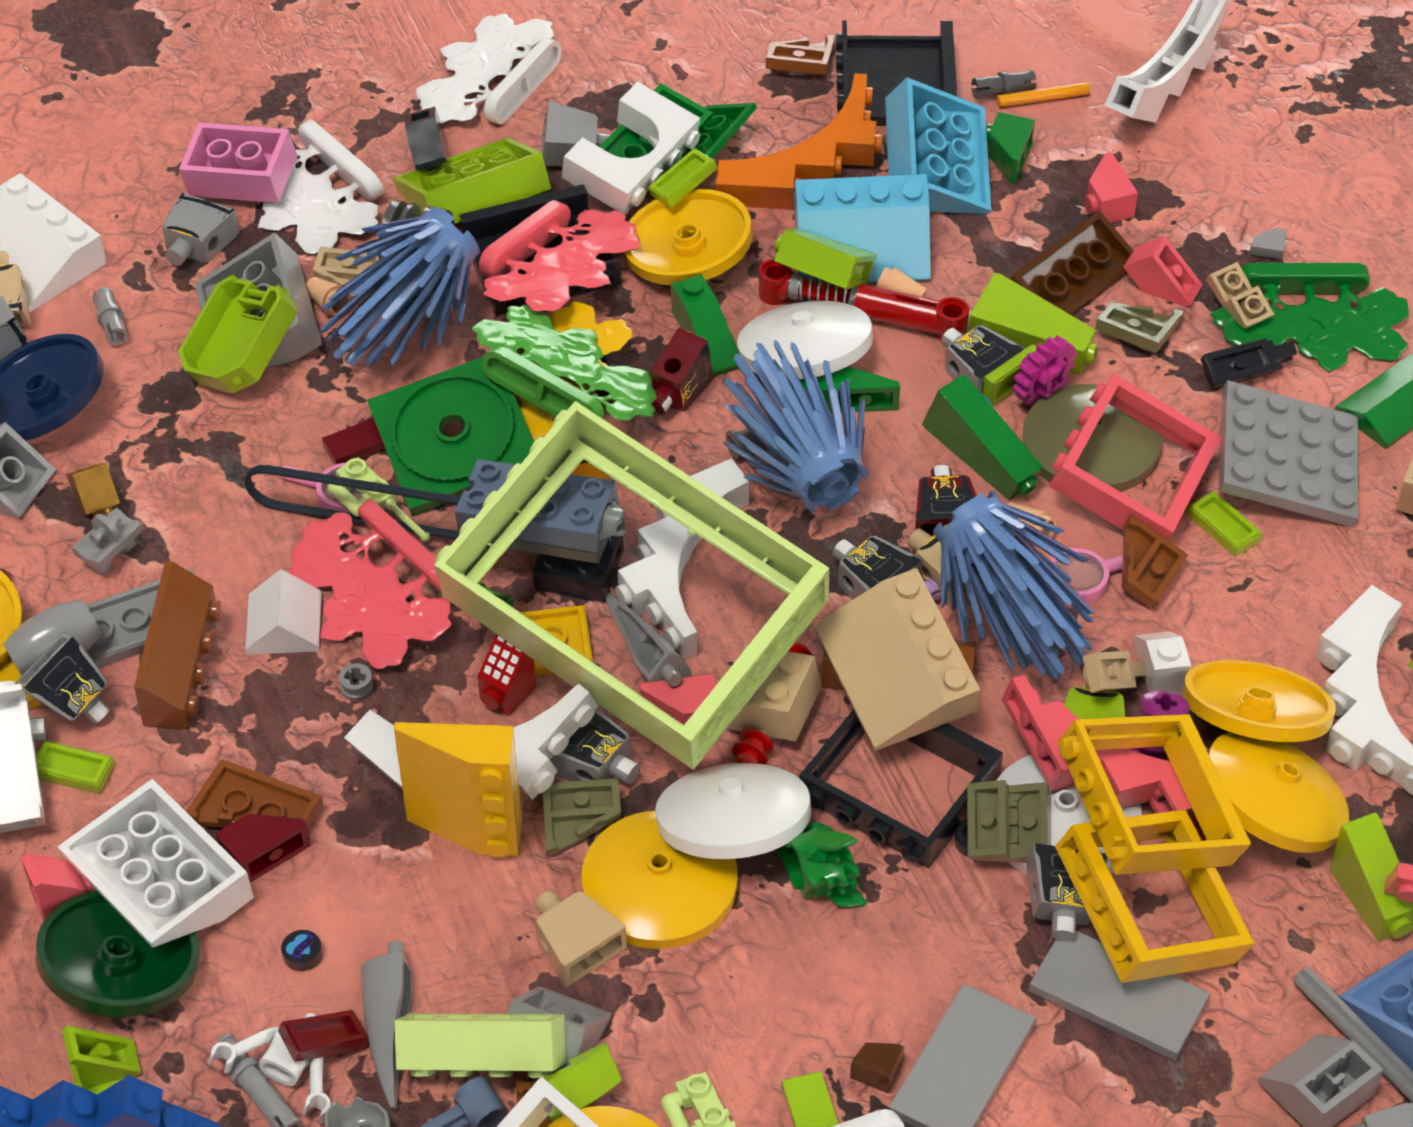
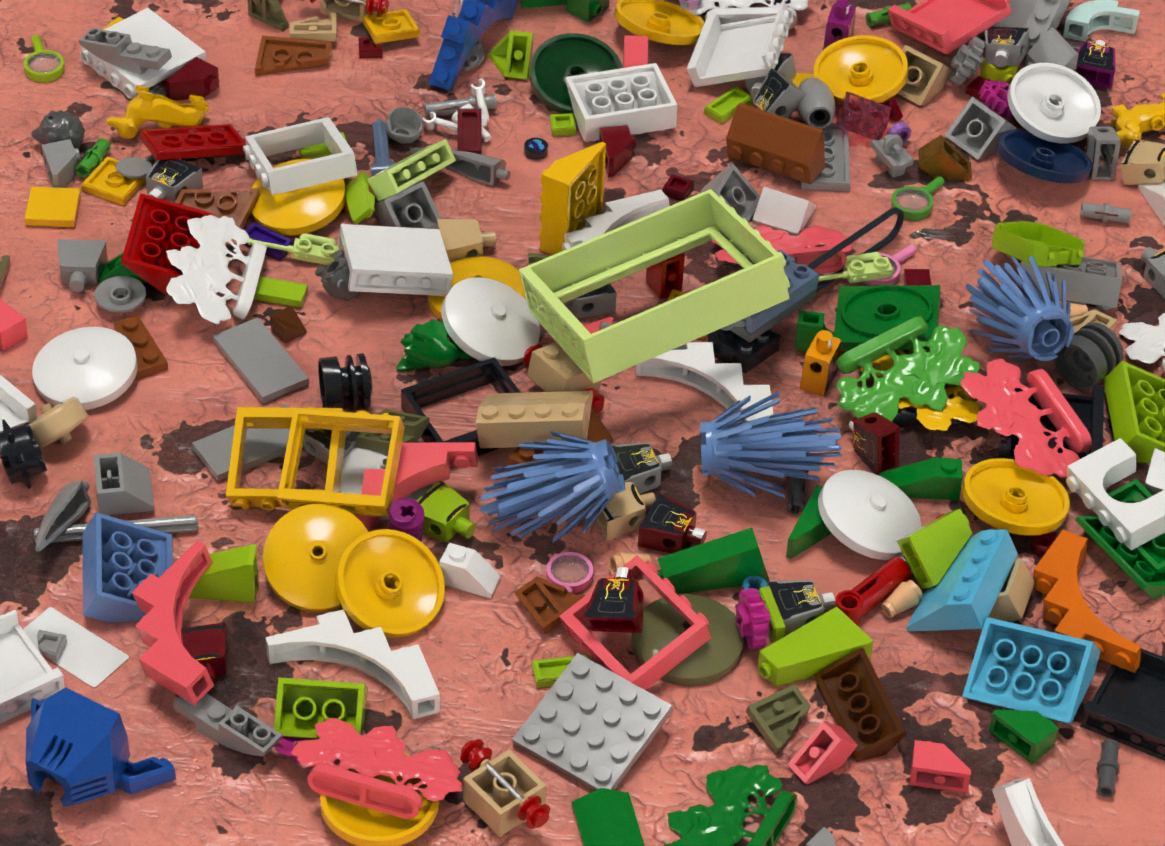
camera: 115 degrees right, 5 degrees down
dark orange wing [186,759,323,828] -> none
lime tile [647,148,718,208] -> none
light orange bar [996,82,1090,108] -> none
tan hinge [1083,651,1146,693] -> none
black hinge [1200,338,1297,390] -> none
tan slope [1206,262,1274,330] -> none
none -> dark grey animal [315,249,360,301]
none -> black wheel [318,353,372,410]
none -> white panel [338,224,453,296]
none -> lime tile [550,113,576,136]
none -> torso [584,567,644,633]
none -> dark red tile [662,174,694,201]
none -> light grey slope [699,163,760,222]
none -> clear pink brick [835,91,891,140]
none -> medium lavender tile [887,122,911,143]
none -> piece [891,176,944,221]

